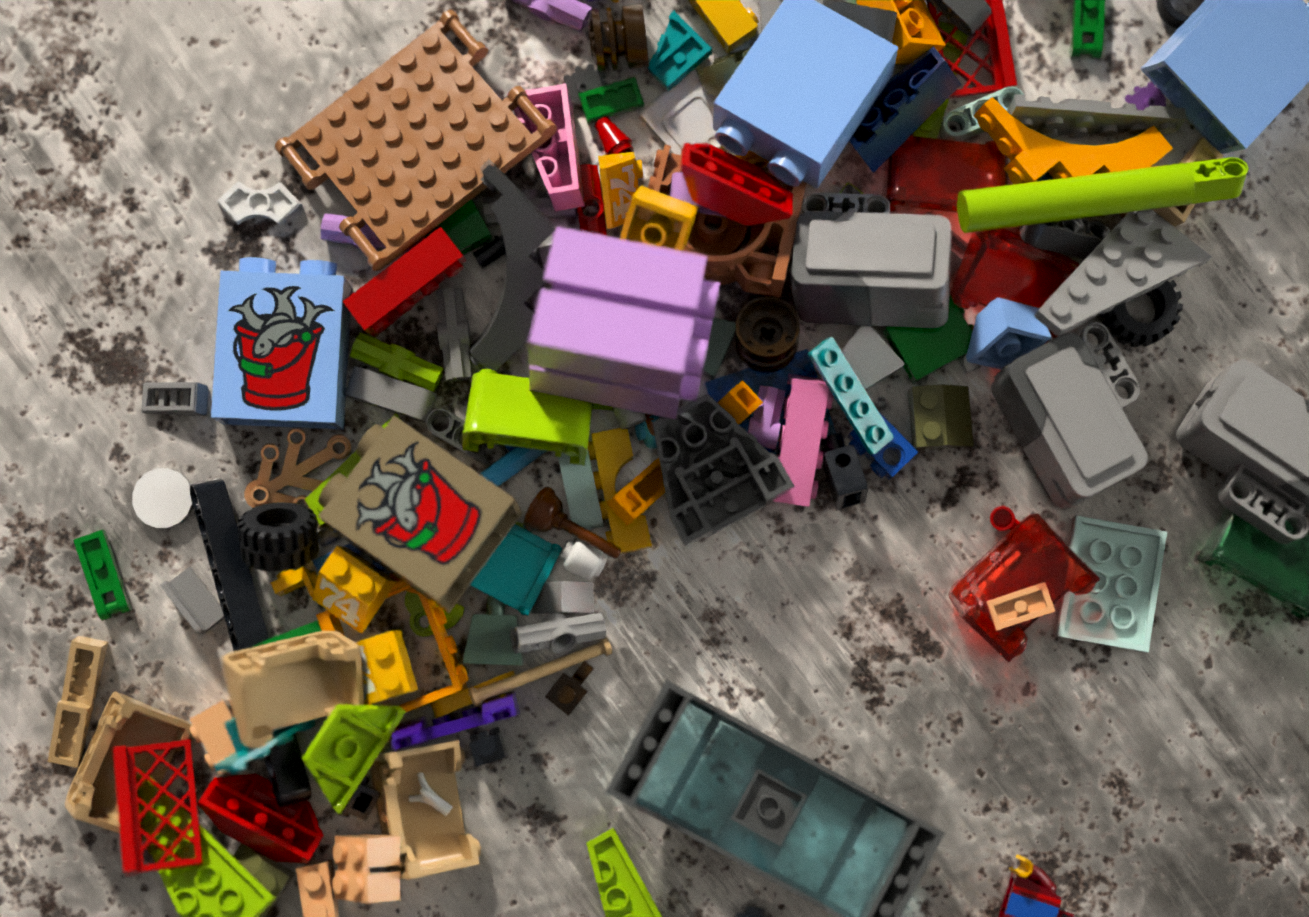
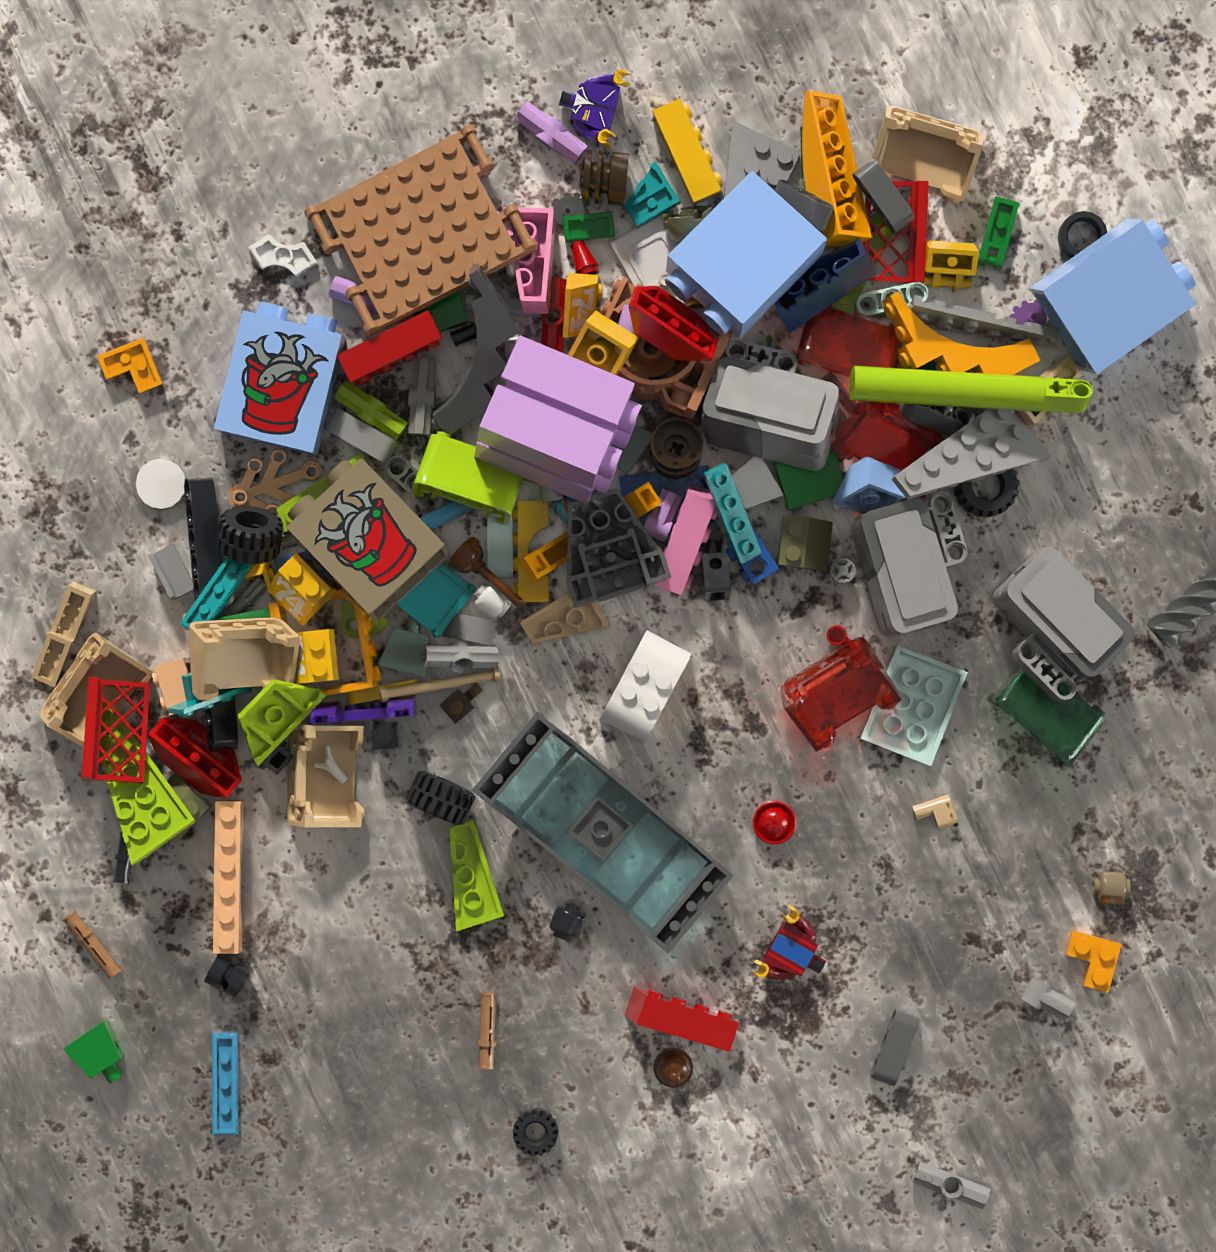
camera: 10 degrees right, 5 degrees up
green plate [73,530,132,621] -> none
light grey slope [141,382,209,416] -> none
light nougat piece [333,833,400,903] -> none
light nougat plate [986,582,1055,631] -> none
none -> light orange plate [97,337,164,394]
none -> teal tile [180,557,254,631]
none -> light grey axle [226,577,267,616]
none -> black tyre [406,771,476,825]
none -> tan wing [520,592,610,644]
none -> white brick [599,630,691,743]
none -> red hat [753,801,796,845]
none -> light grey wheel [829,558,856,584]
none -> tan piece [912,795,959,831]
none -> yellow brick [922,240,979,290]

